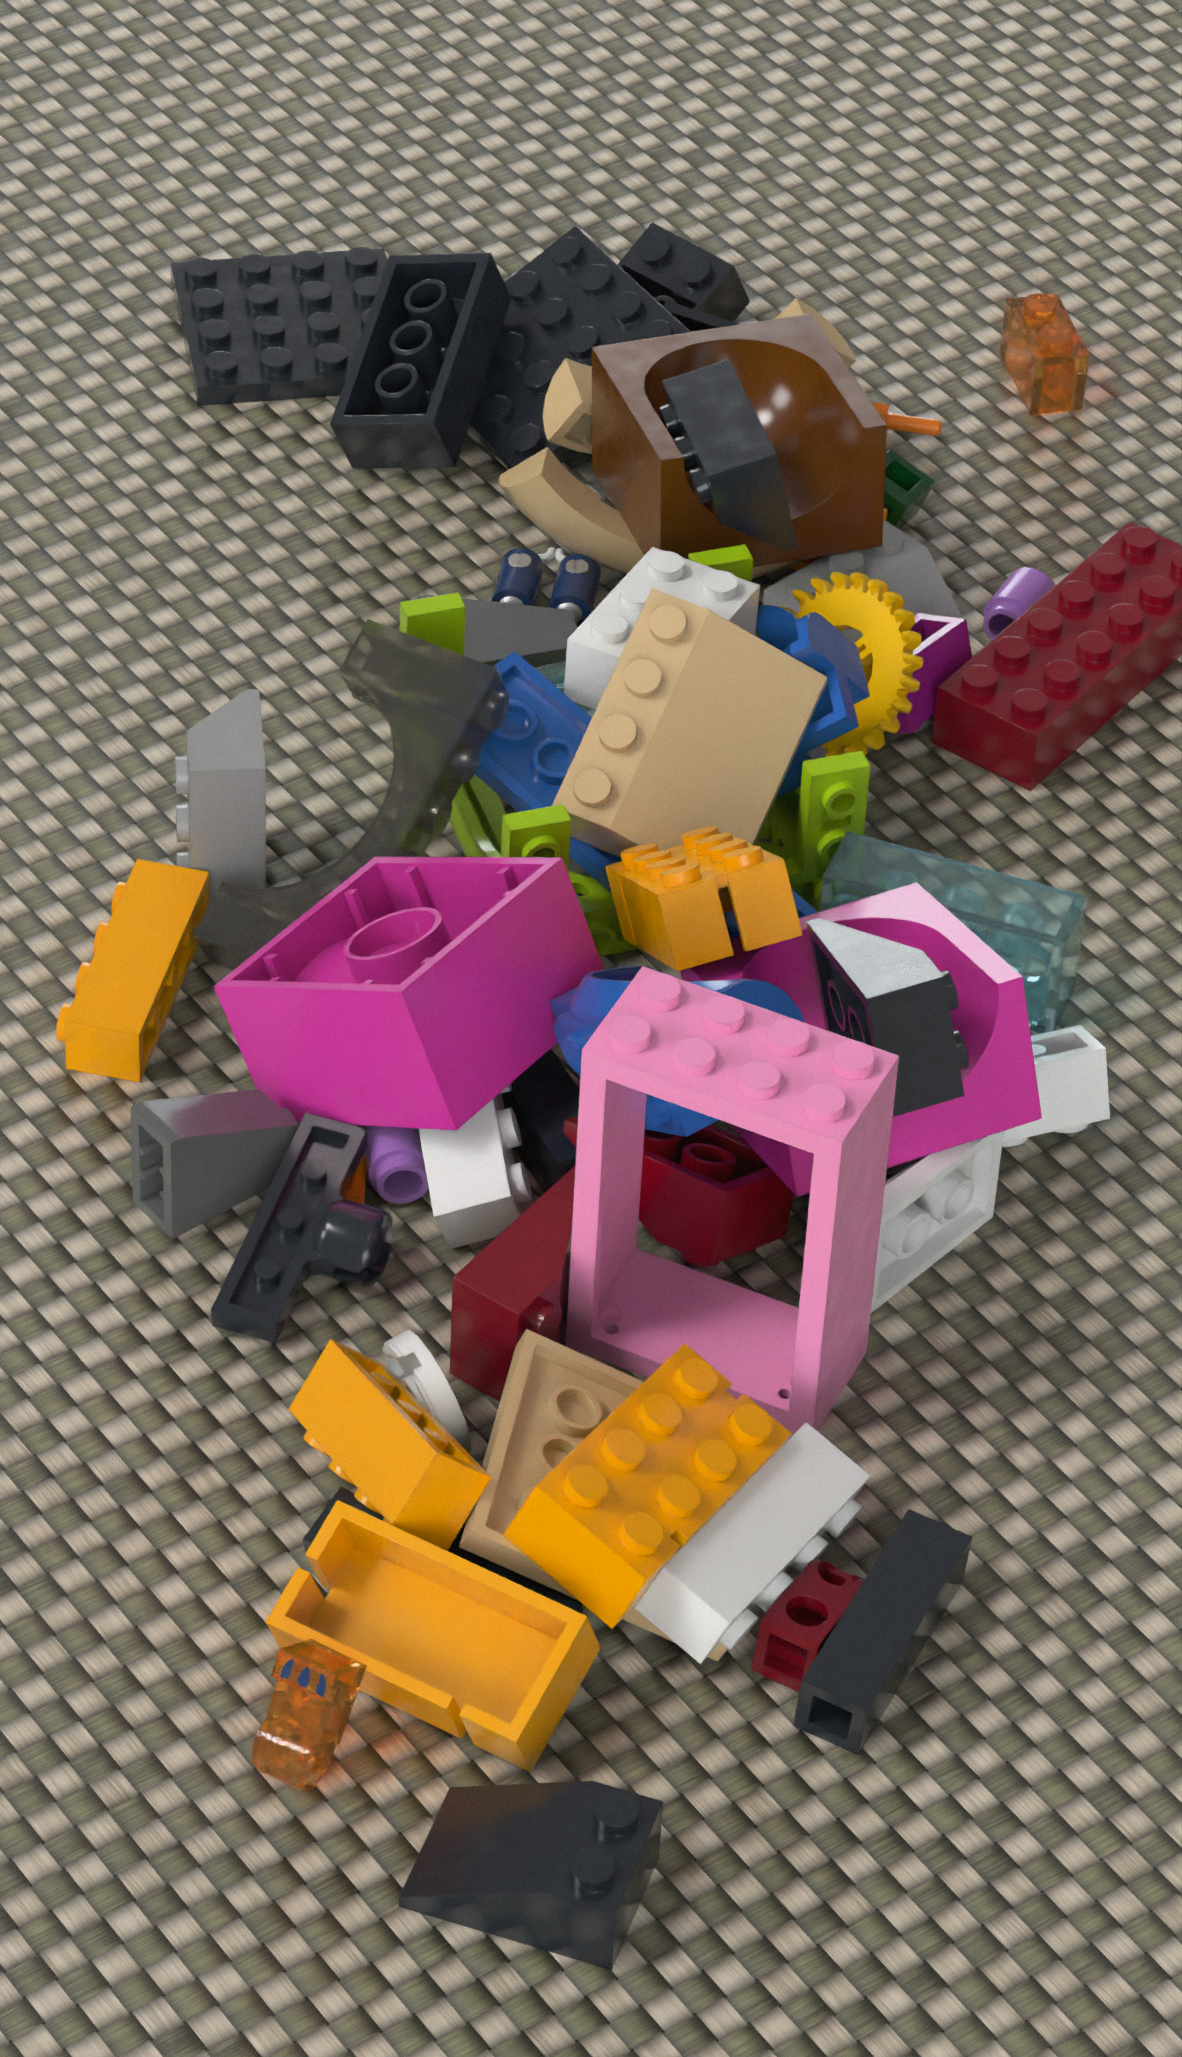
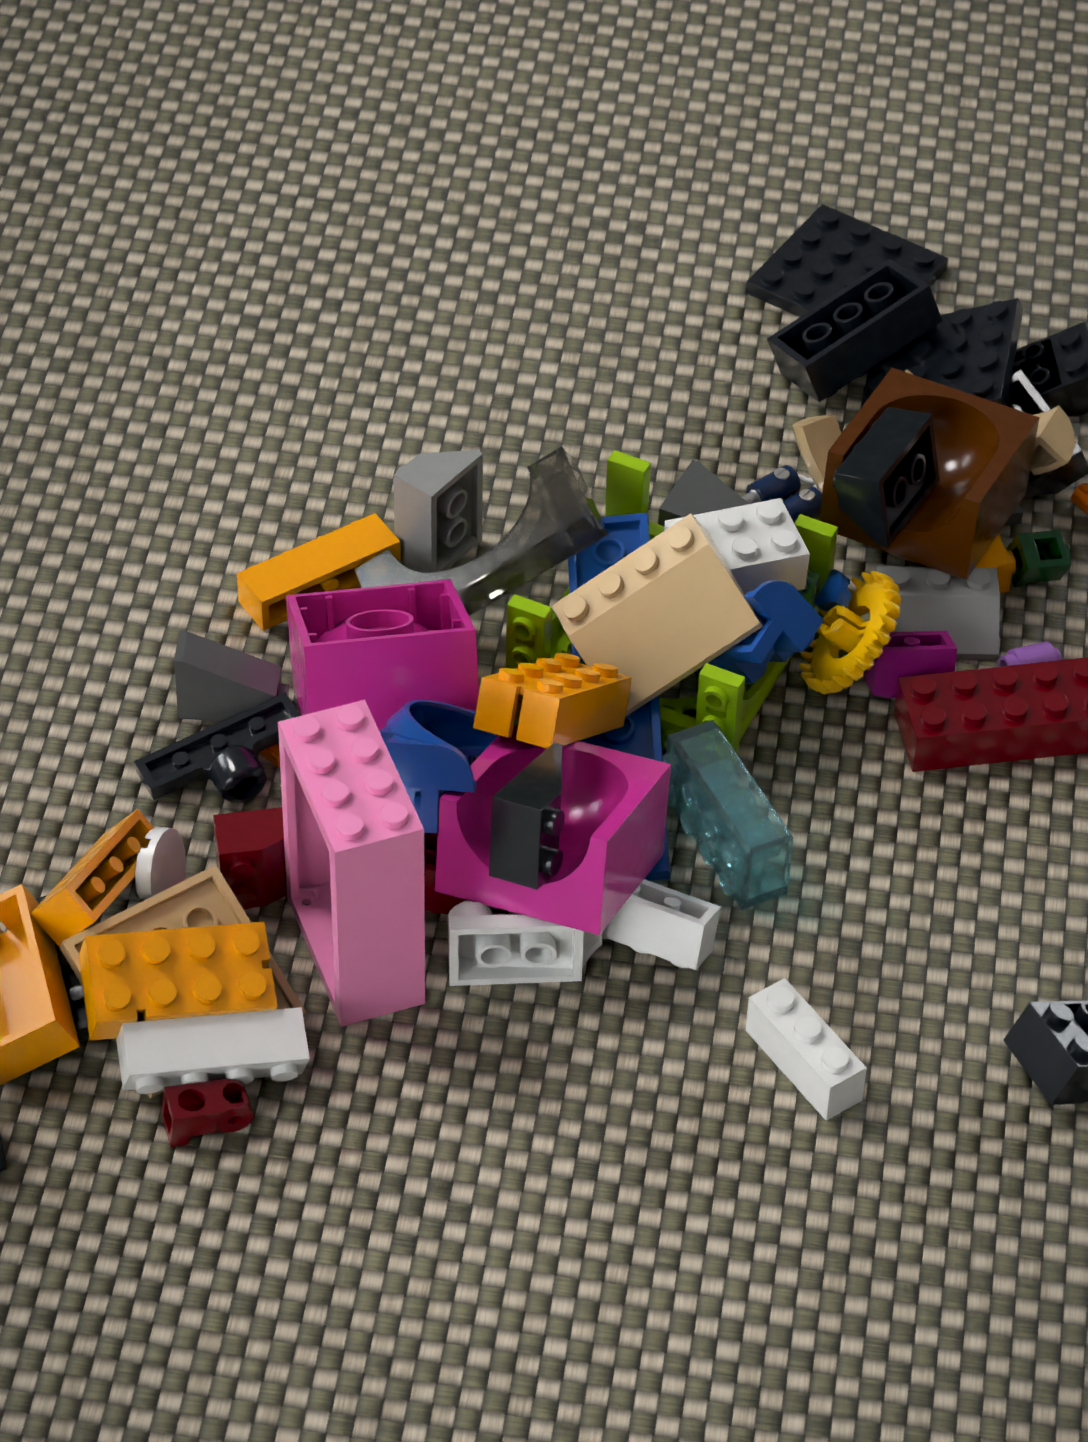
camera: 45 degrees right, 5 degrees up
black brick [793,1509,973,1755] -> none

